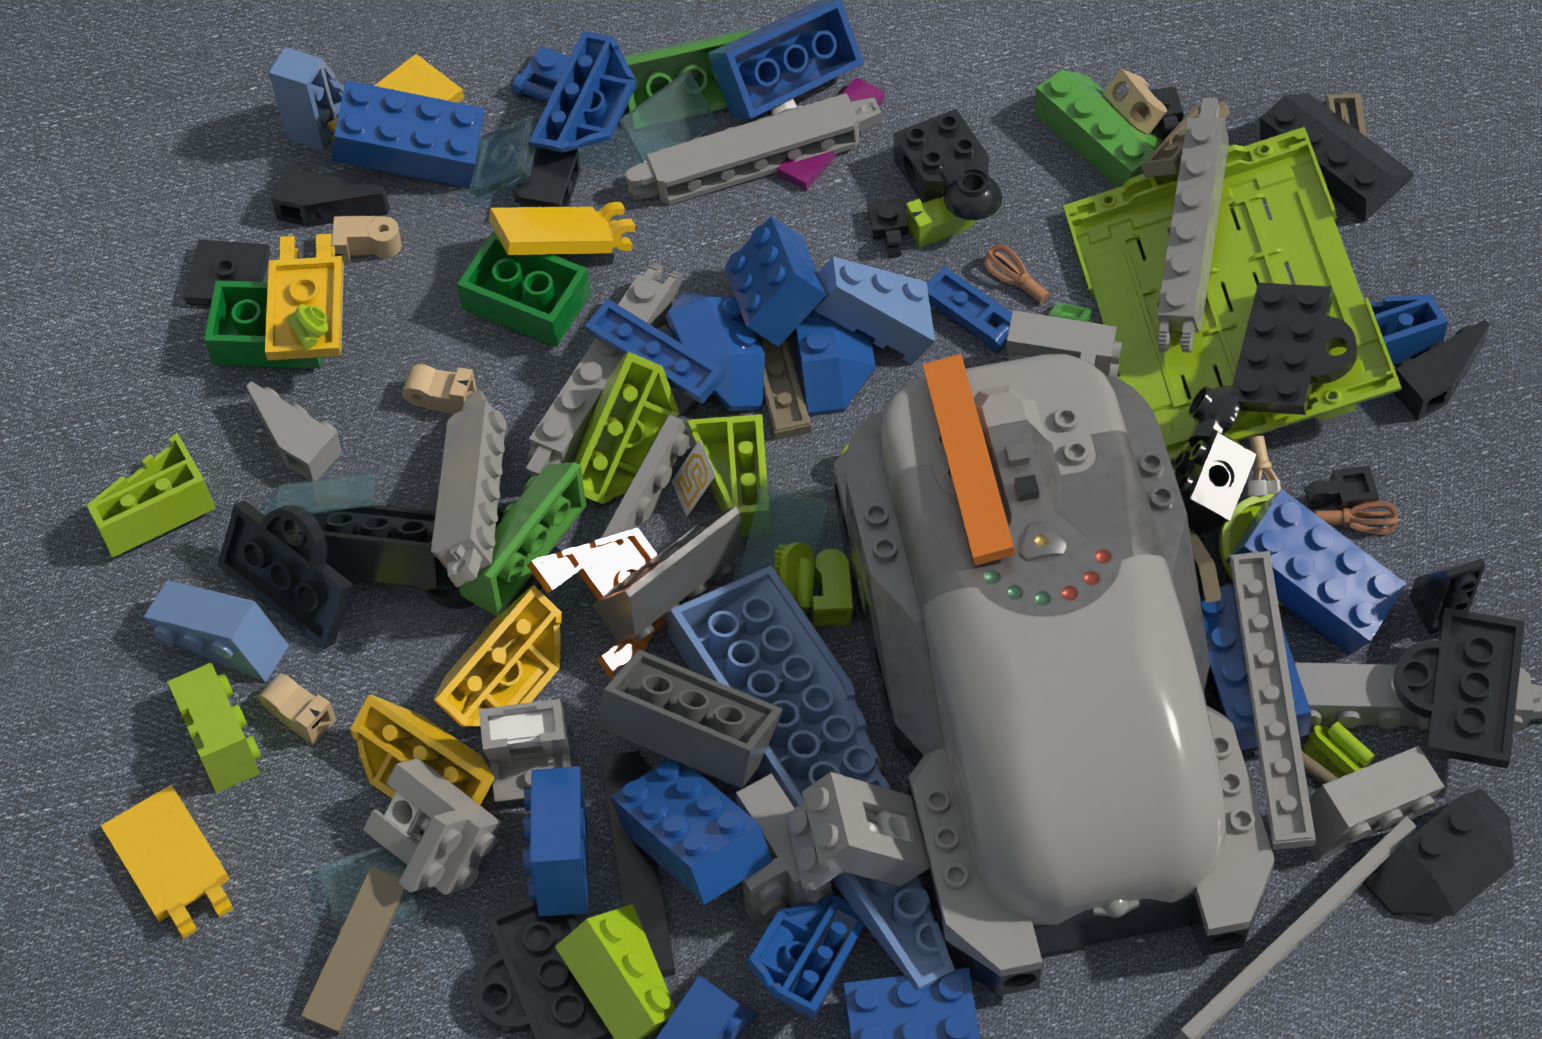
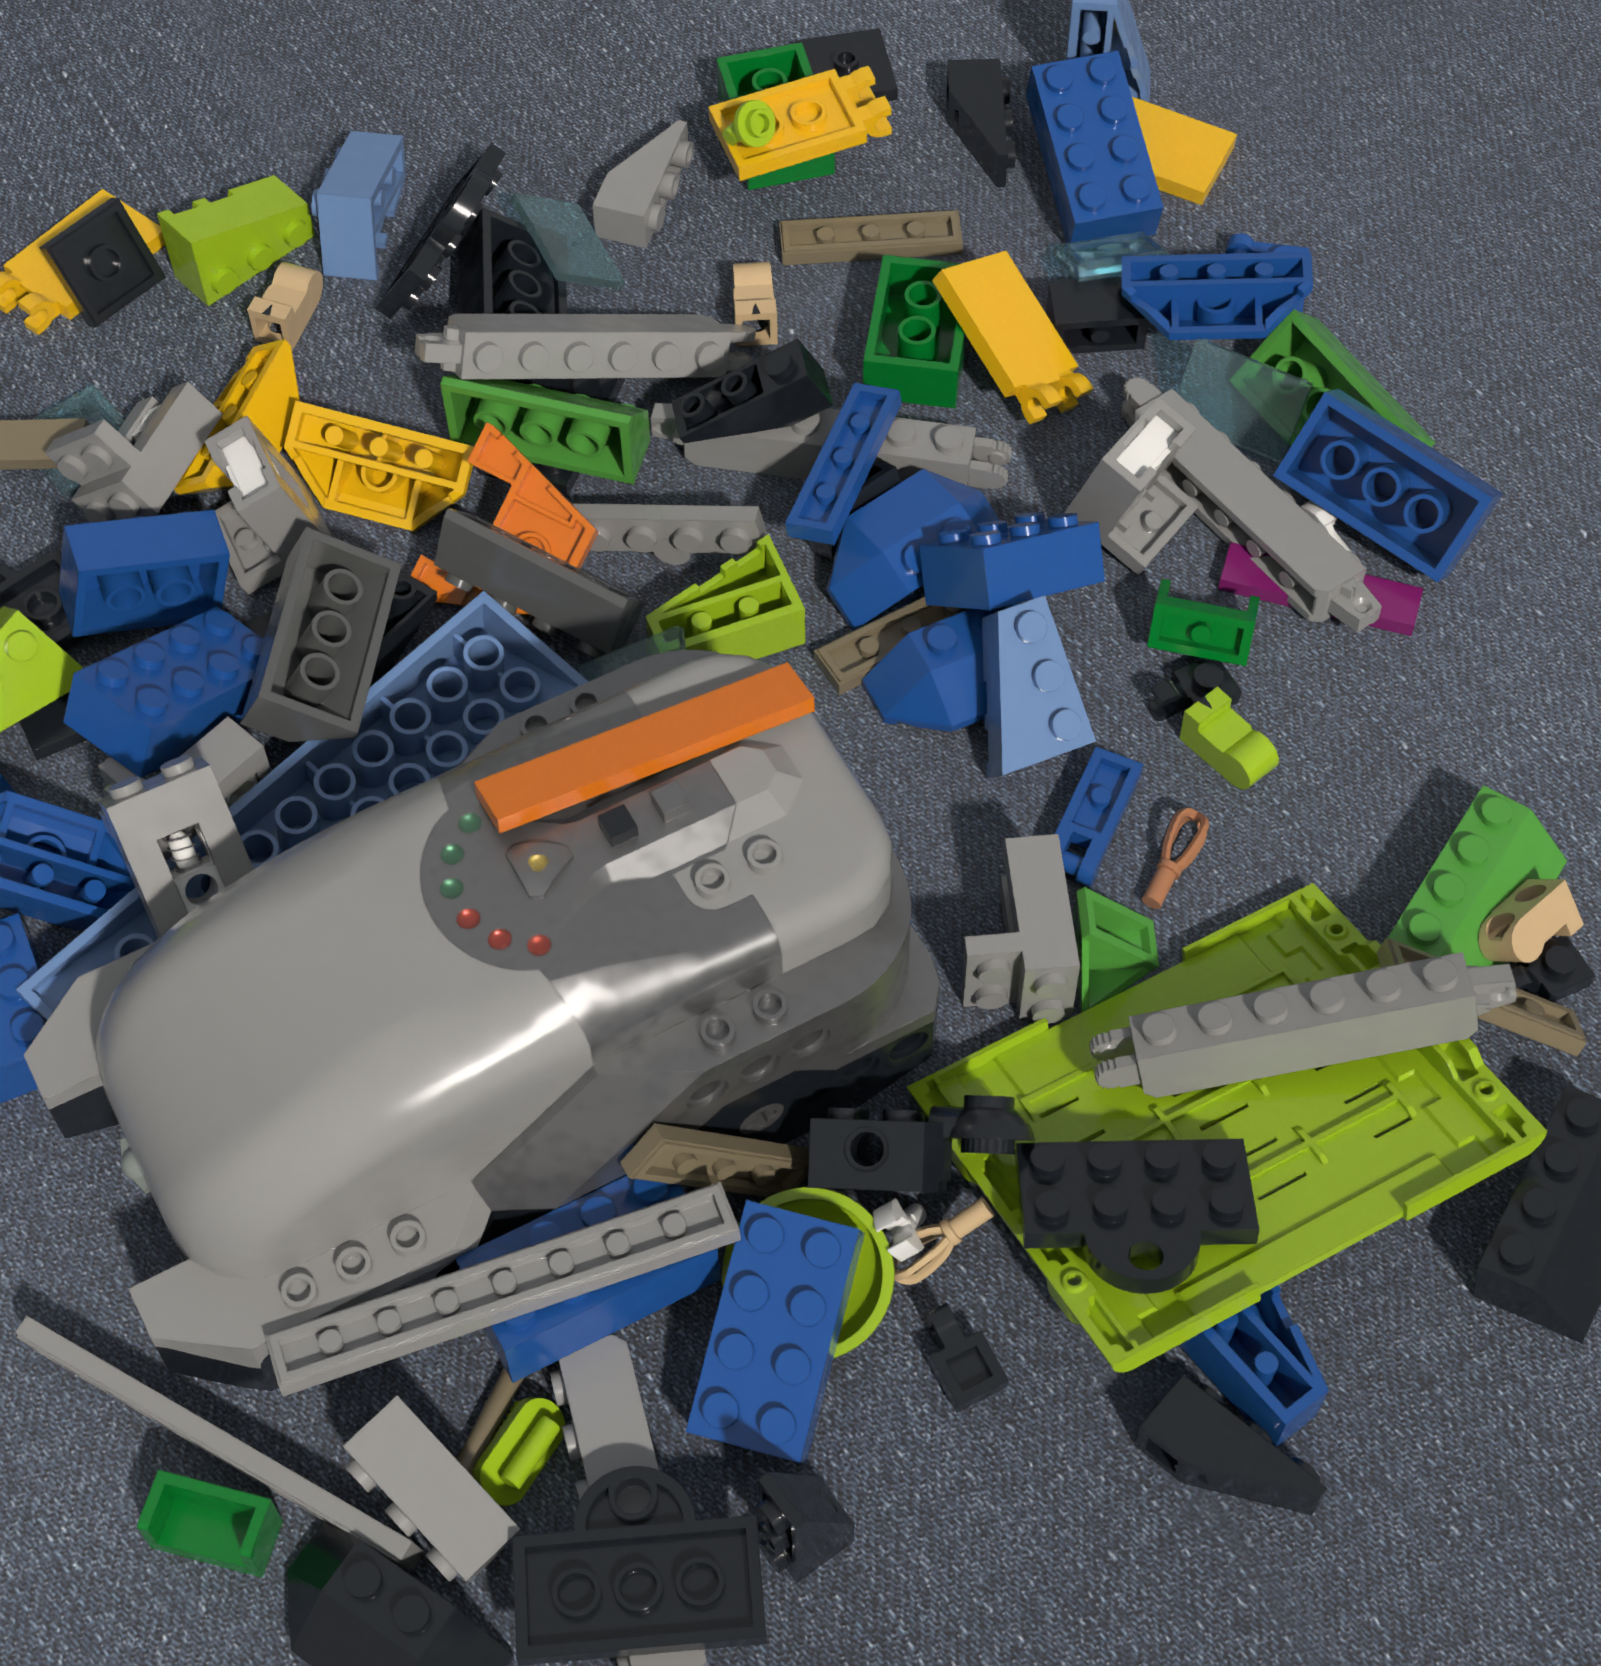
camera: 70 degrees right, 0 degrees up
lime wedge [86,433,216,558] -> none
tan leg [332,216,402,264] -> none
lime wedge [574,351,679,504] -> none
white sticker [671,439,716,517] -> none
black brick [893,109,1003,221] -> none
nougat piece [1315,501,1398,535] -> none
none -> black plate [39,198,166,328]
none -> green panel [137,1470,283,1578]
none -> black slope [671,338,833,443]
none -> dark tan tile [779,210,963,265]
none -> light grey brick [1064,397,1200,576]
none -> green panel [1147,579,1260,666]

